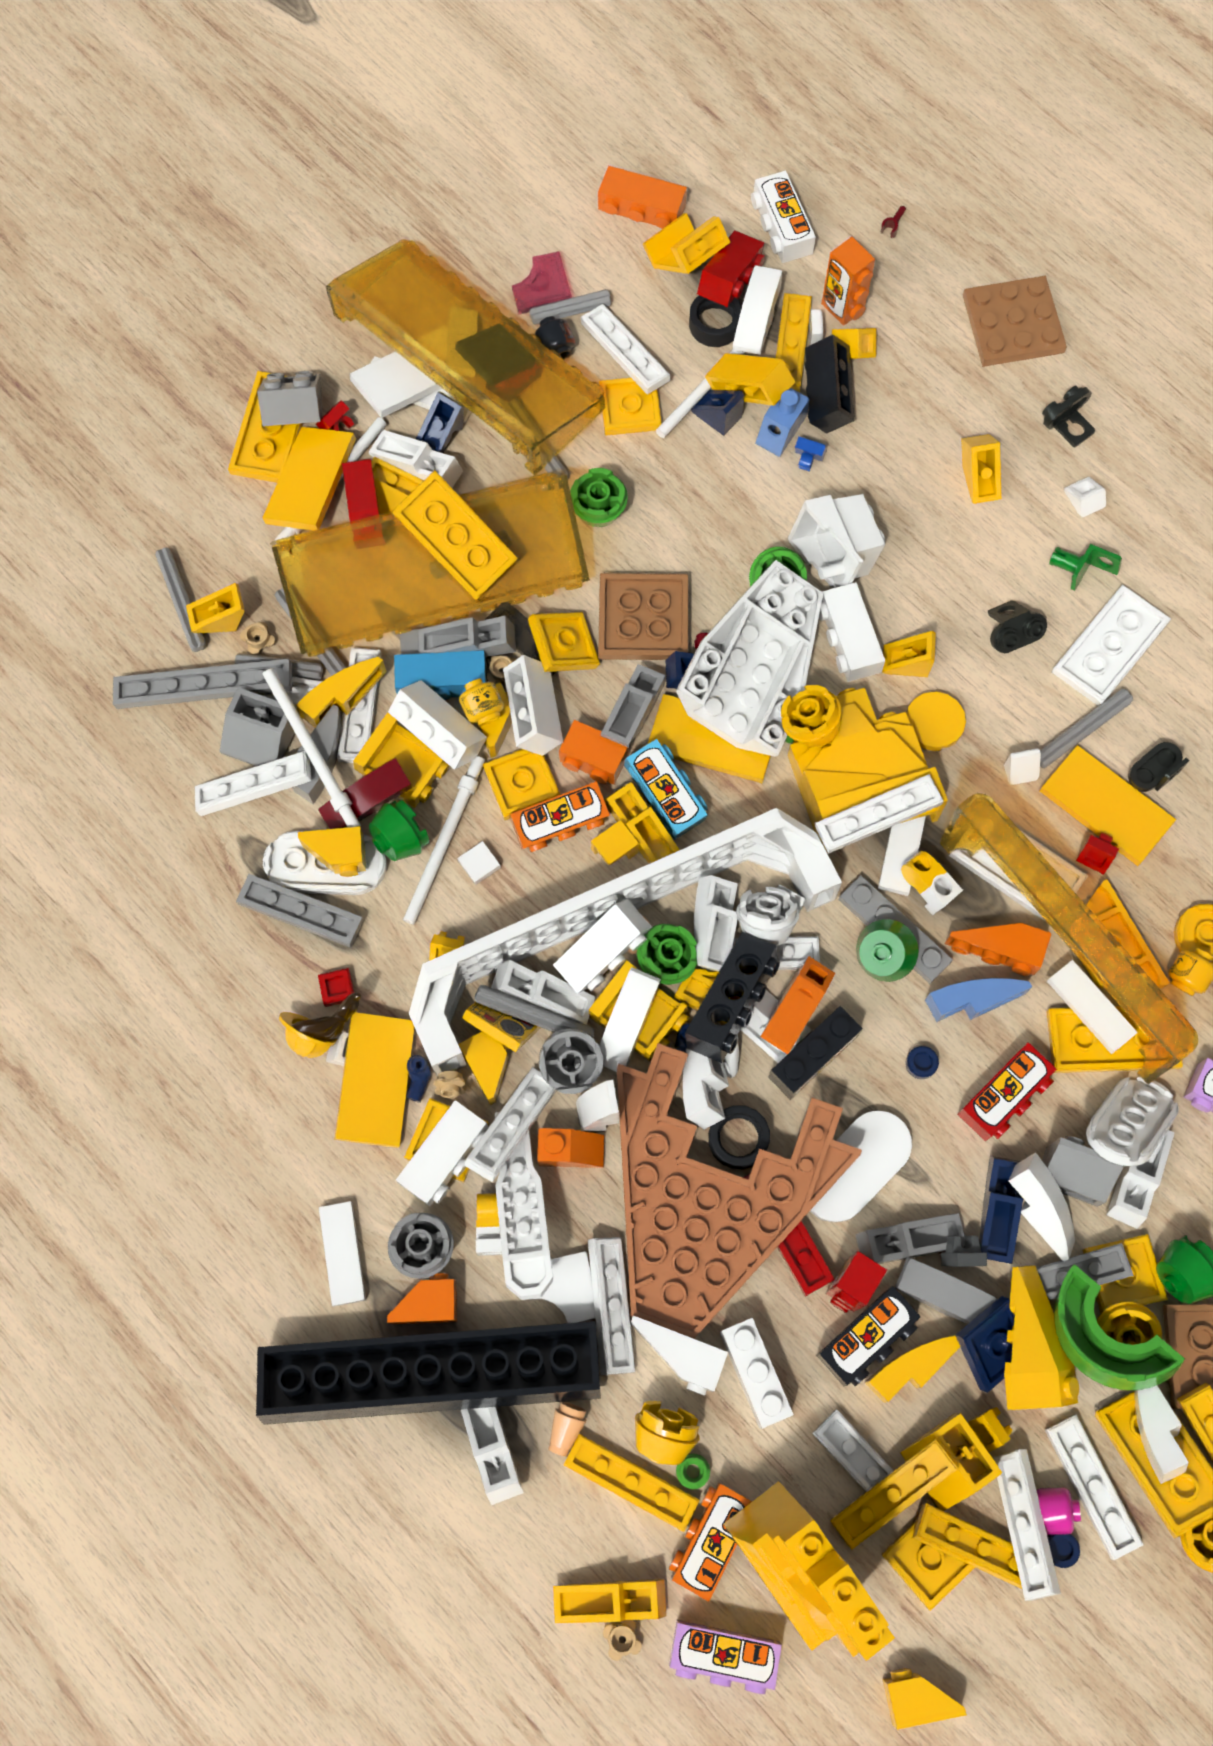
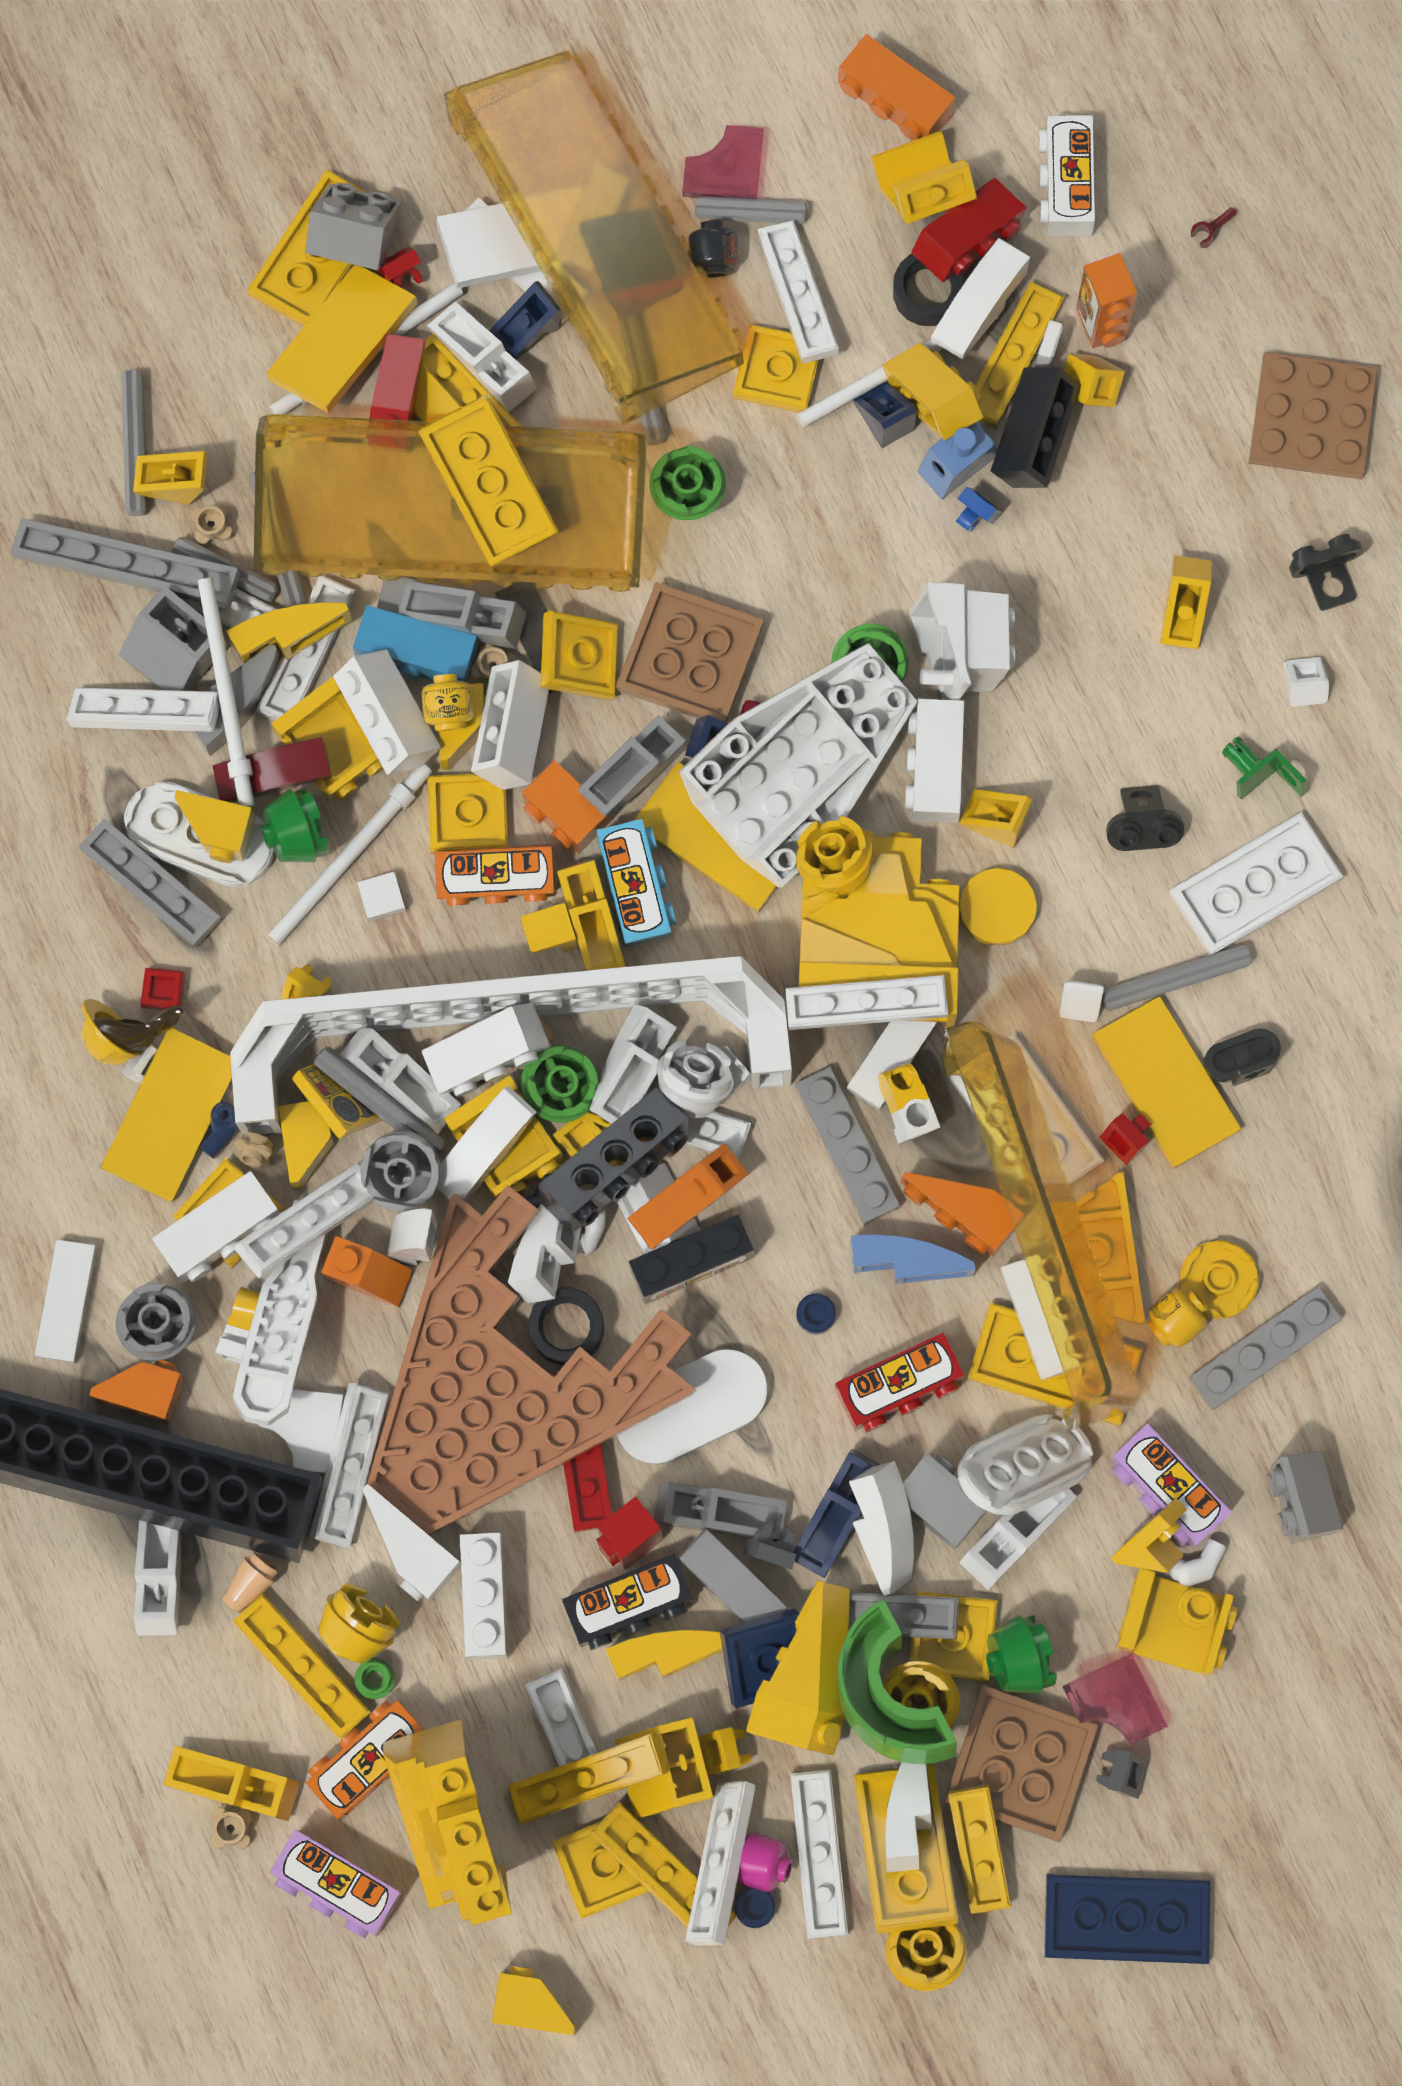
camera: 20 degrees right, 5 degrees up
cone [856,919,919,982] -> none

